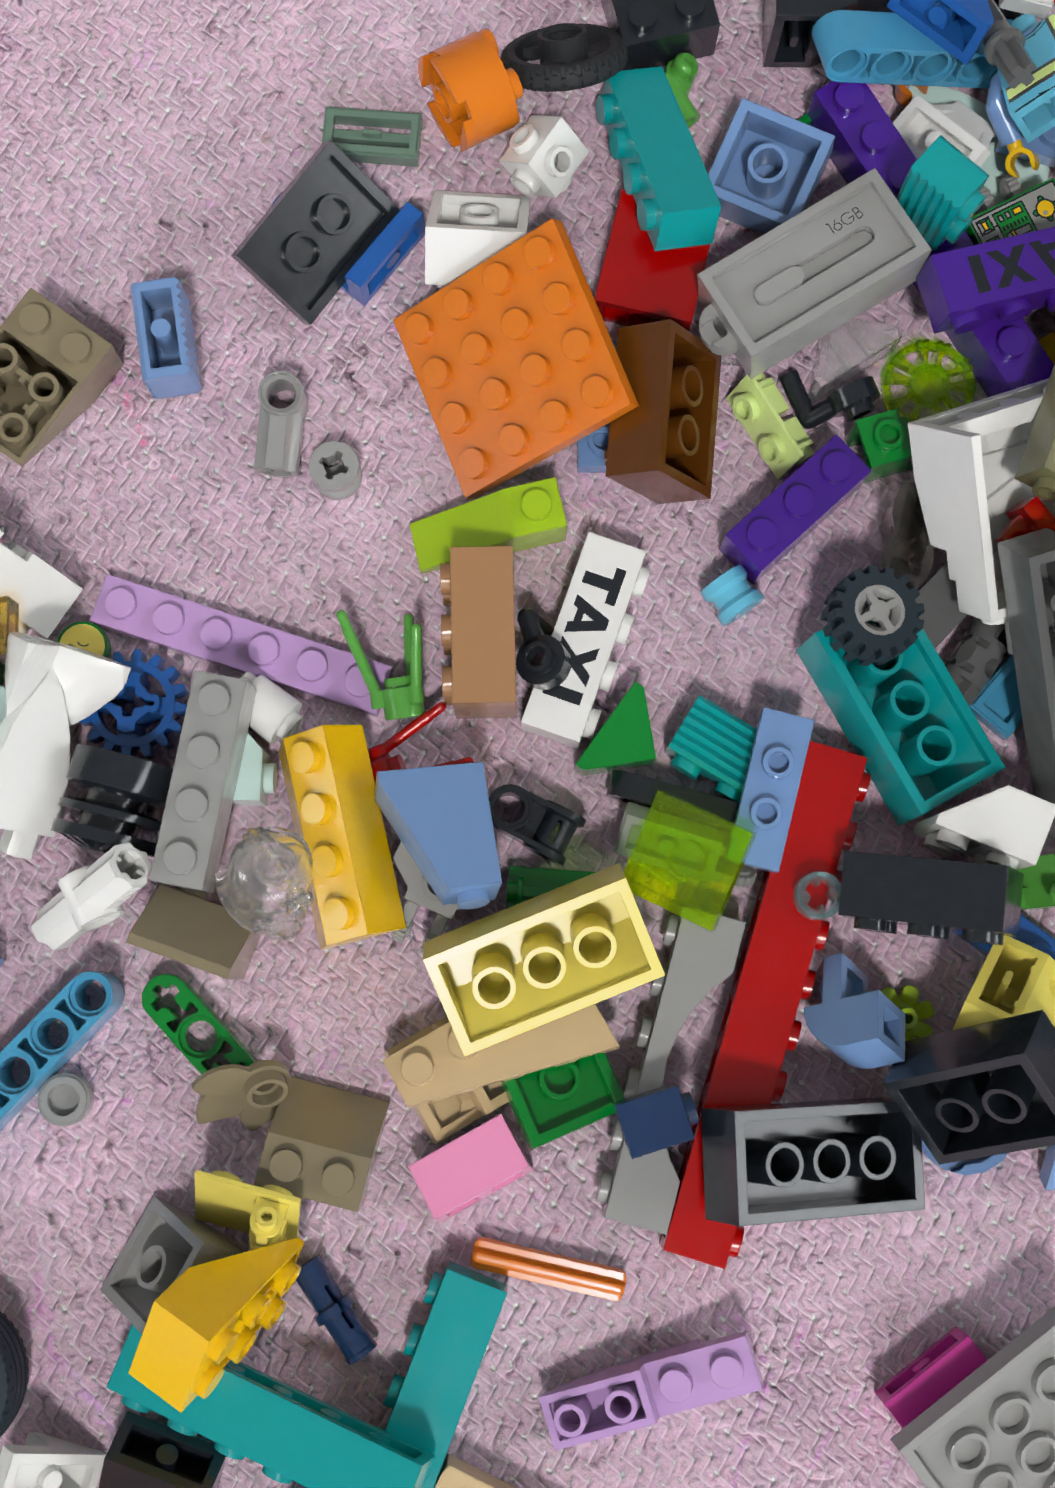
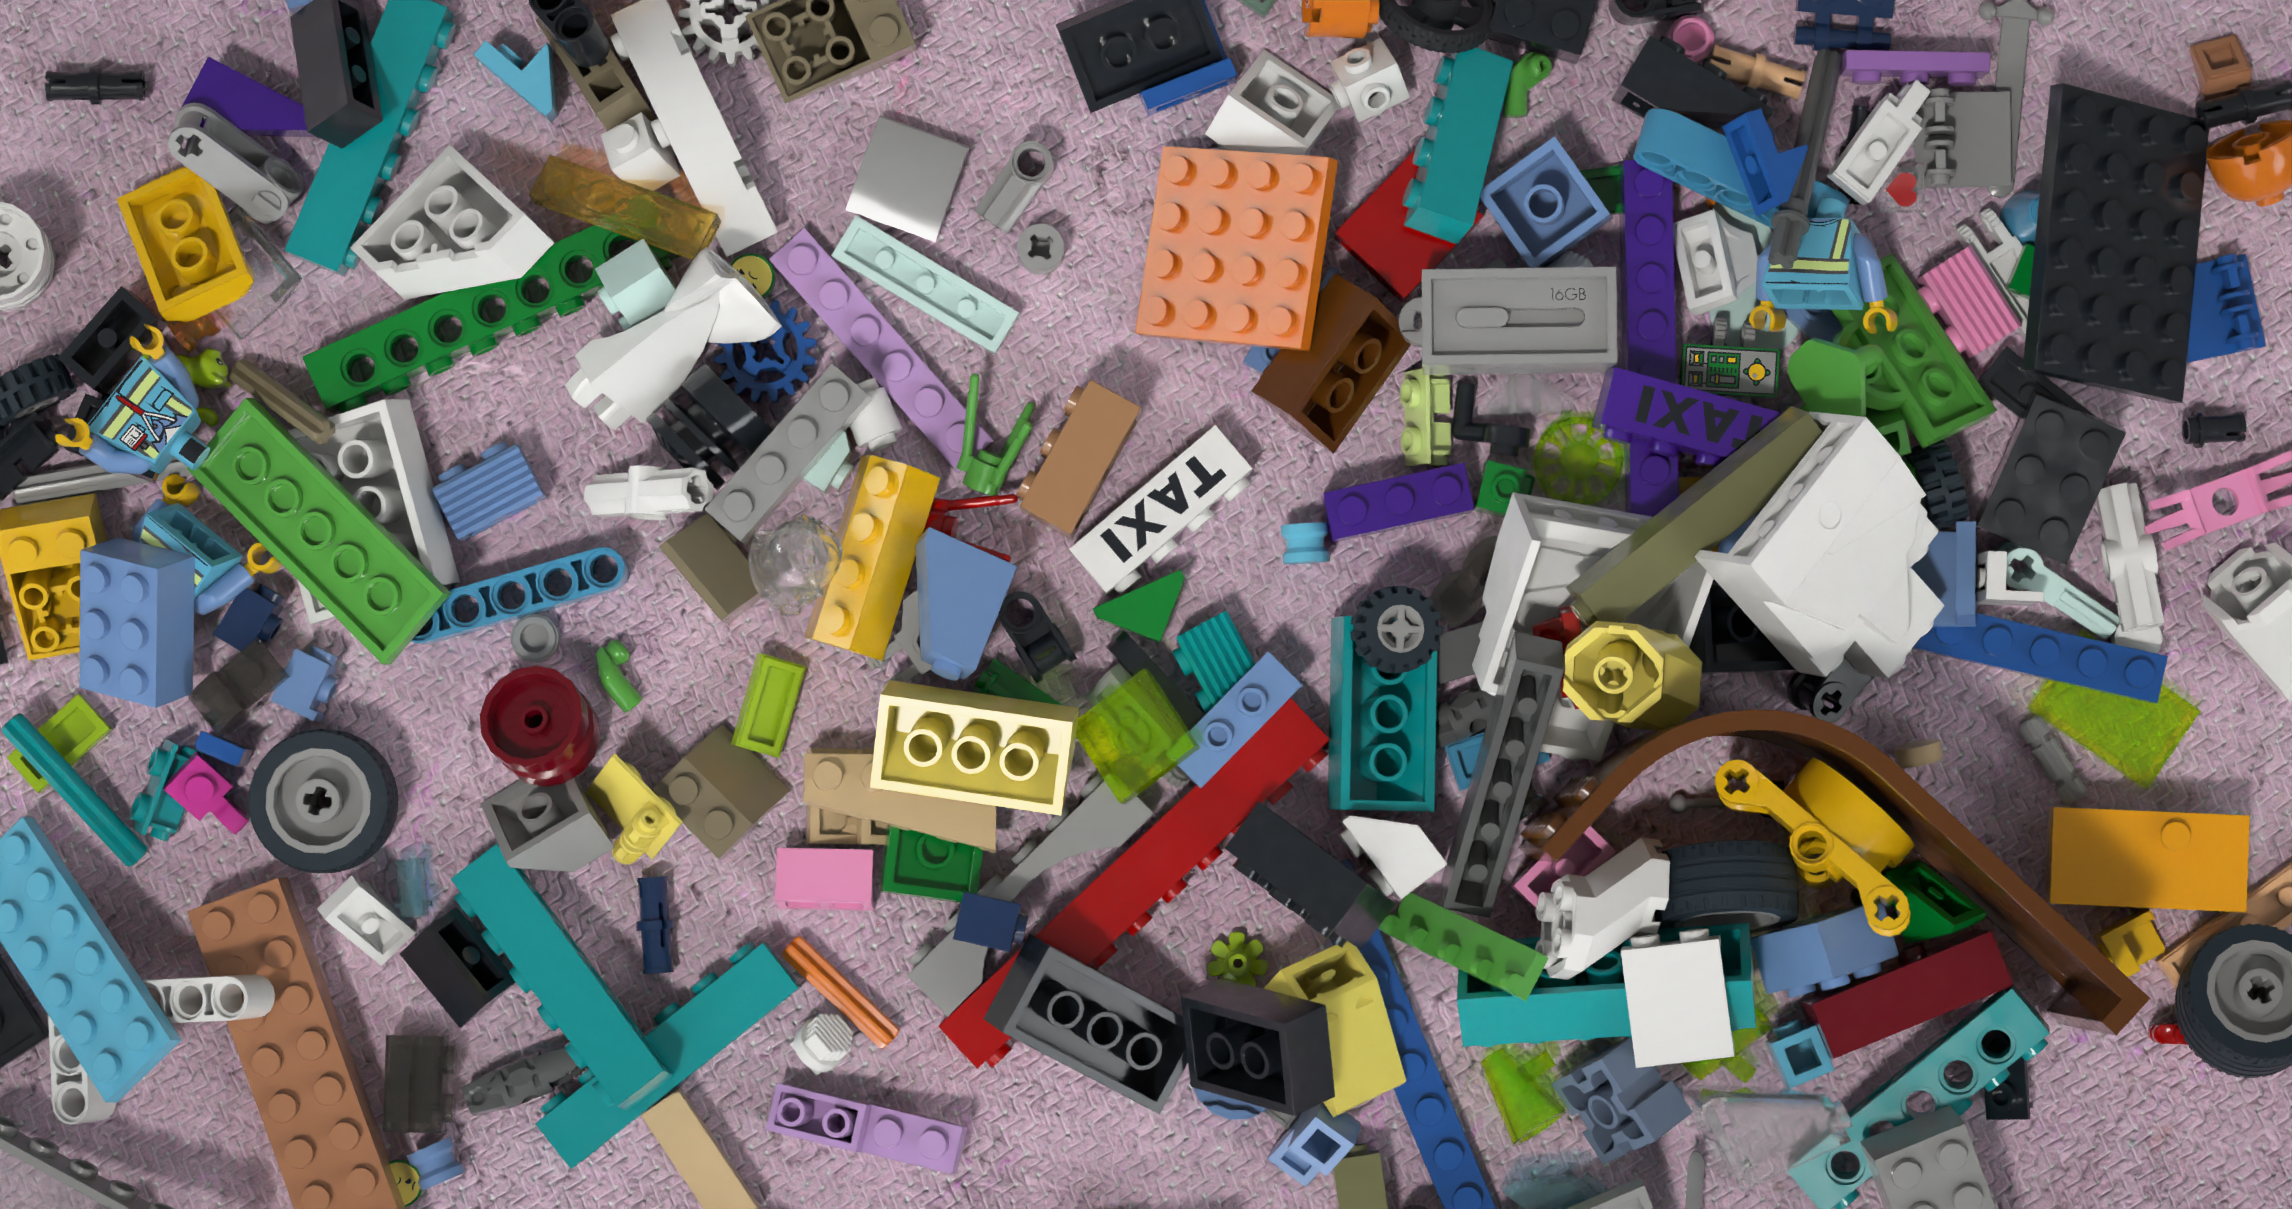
camera: 30 degrees right, 5 degrees up
yellow slope [128,1237,305,1413] -> none
medium blue brick [130,277,202,399] -> none
green beam [142,974,258,1074] -> none
dark tan plate [192,1060,291,1131] -> none
lime slope [409,477,567,574] -> none
black plate [516,608,571,690] -> none
clear light blue bush [793,871,841,920] -> none
medium blue brick [804,953,905,1069] -> none
teal brick [896,135,990,251] -> none
none -> clear light blue pin [394,858,433,919]
none -> dark red wheel [480,665,601,787]
none -> bright green arm [596,639,642,713]
none -> lime tile [731,652,806,758]
none -> white piece [789,1014,853,1076]
none -> light aqua plate [831,215,1020,355]
none -> light grey slope [846,115,970,242]

